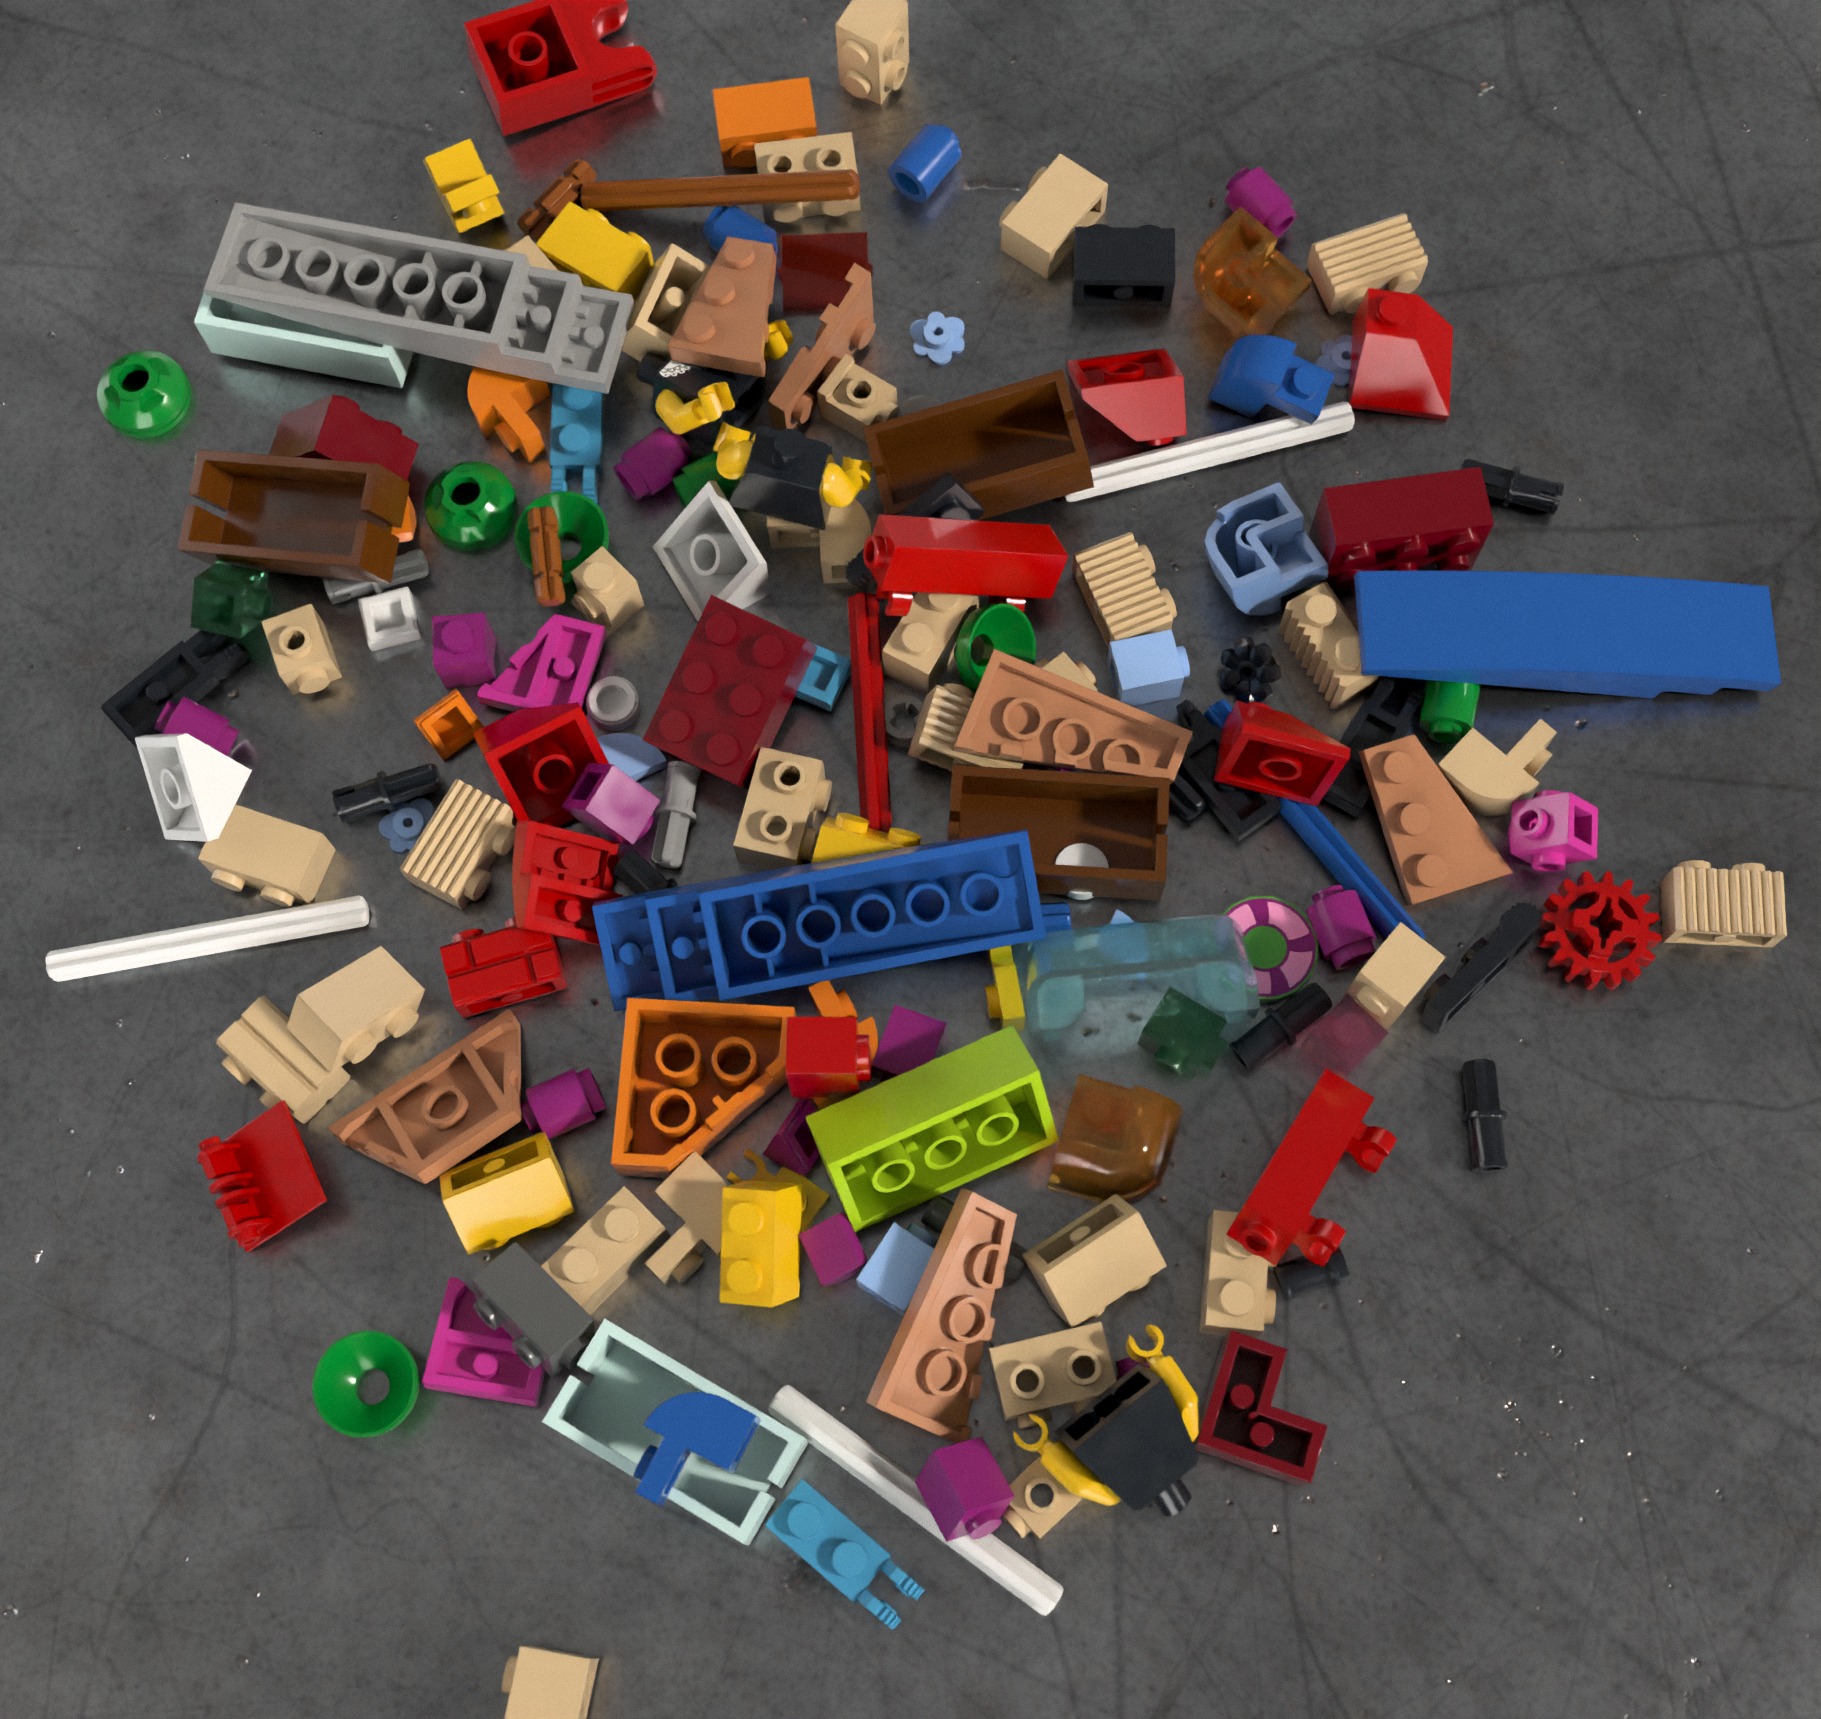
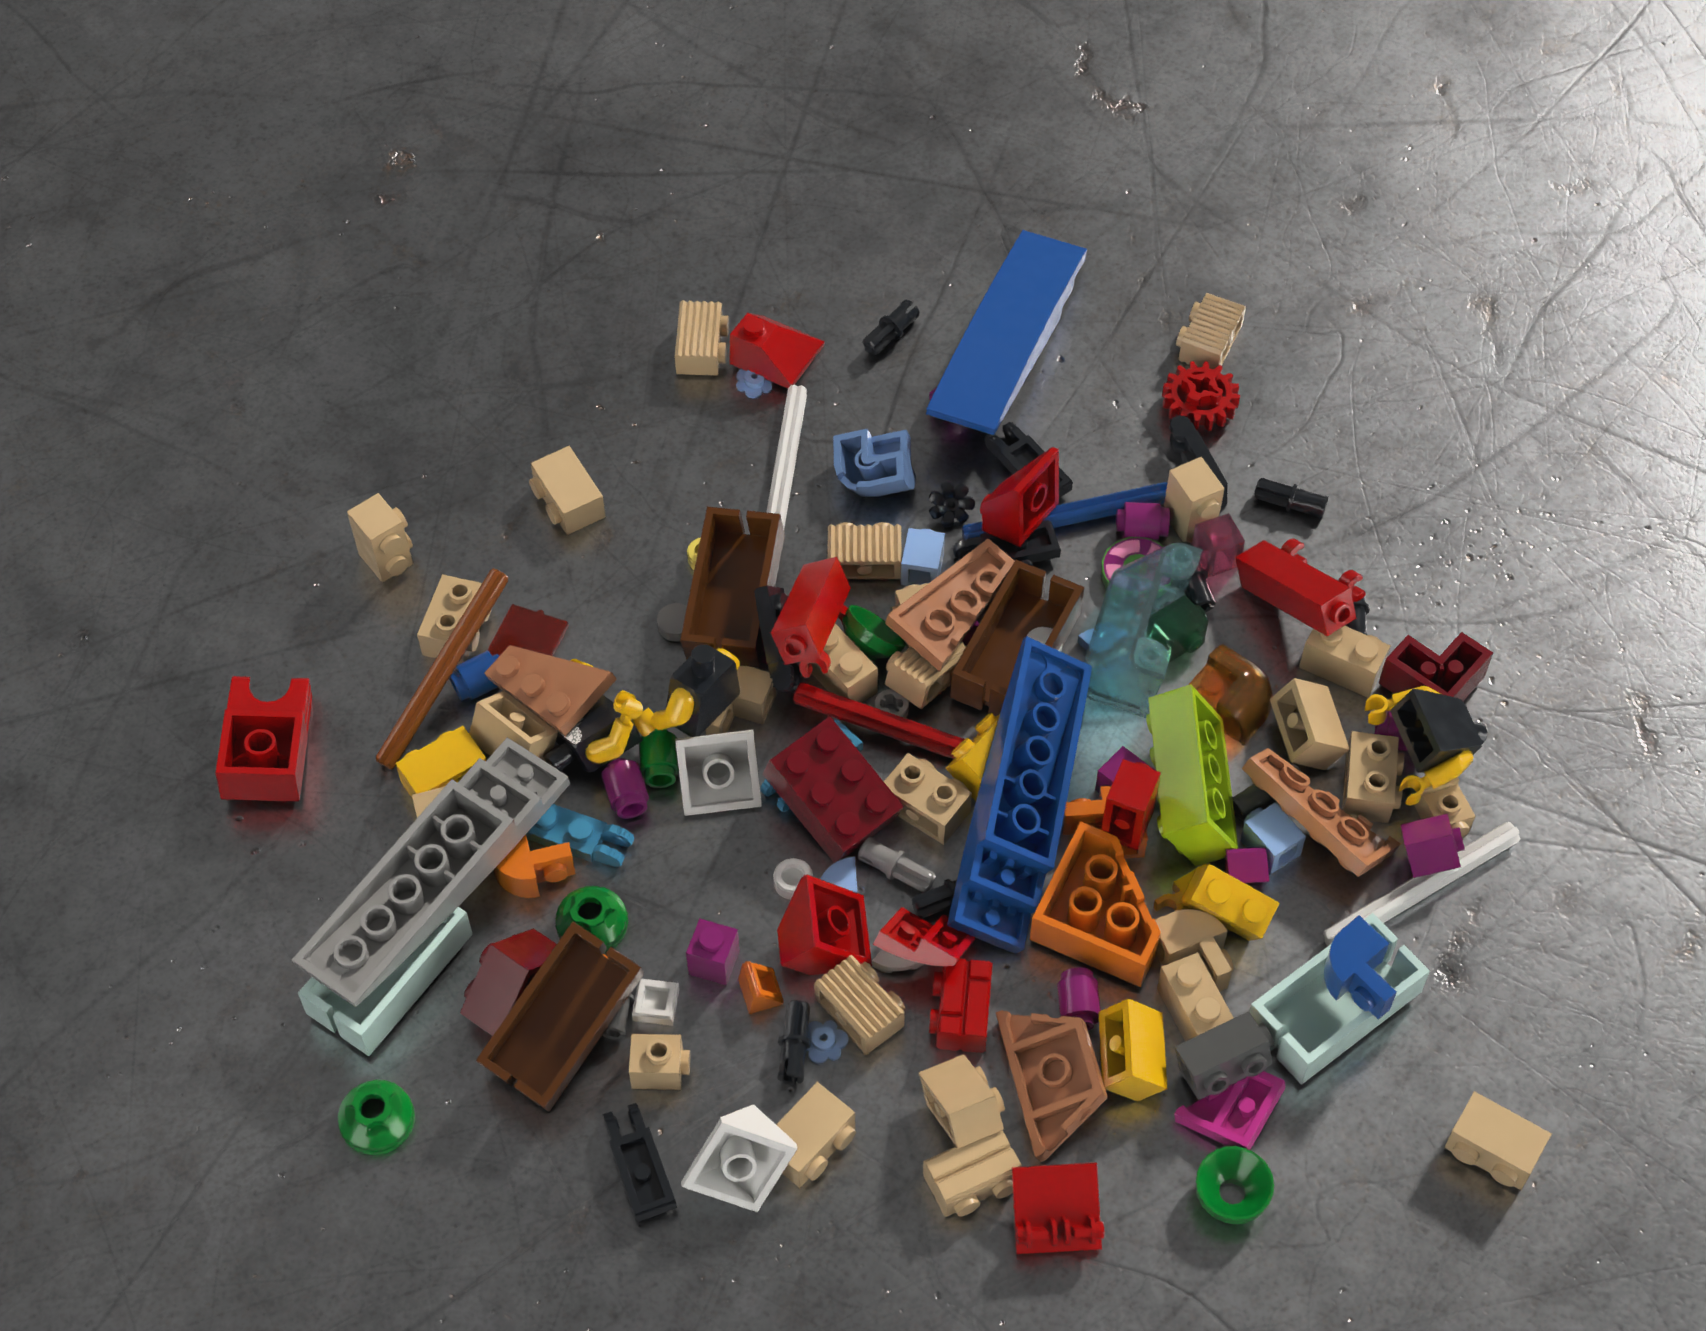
camera: 70 degrees left, 15 degrees down
white axle [46,895,369,982] -> none
magenta brick [154,696,240,756] -> none
clear green brick [190,561,272,639] -> none
yellow brick [423,138,504,233] -> none
dark pink wing [477,614,607,712] -> none
green piece [514,491,609,583] -> none
dark orange axle [517,159,597,241] -> none
dark orange axle [527,506,566,607] -> none
magenta brick [562,763,660,845] -> none
tan brick [571,546,644,638] -> none
orange brick [712,77,817,168] -> none
magenta slope [762,1098,820,1175] -> none
dark azure hinge [765,1479,924,1630] -> none
nougat wing [768,263,876,431] -> none
tan brick [817,354,900,443] -> none
blue brick [888,124,962,202] -> none
light blue plant [910,312,965,365] -> none
yellow plate [984,945,1025,1031] -> none
slope [1066,348,1187,446] -> none
black brick [1072,224,1175,307] -> none
clear orange brick [1193,207,1312,339] -> none
blue brick [1207,335,1335,425] -> none
magenta brick [1225,167,1297,242] -> none
tan brick [1277,582,1380,710] -> none
dark red brick [1309,467,1494,591] -> none
nougat wing [1358,734,1513,905] -> none
green brick [1419,680,1481,744] -> none
tan brick [1437,719,1557,816] -> none
dark pink brick [1508,790,1598,872] -> none

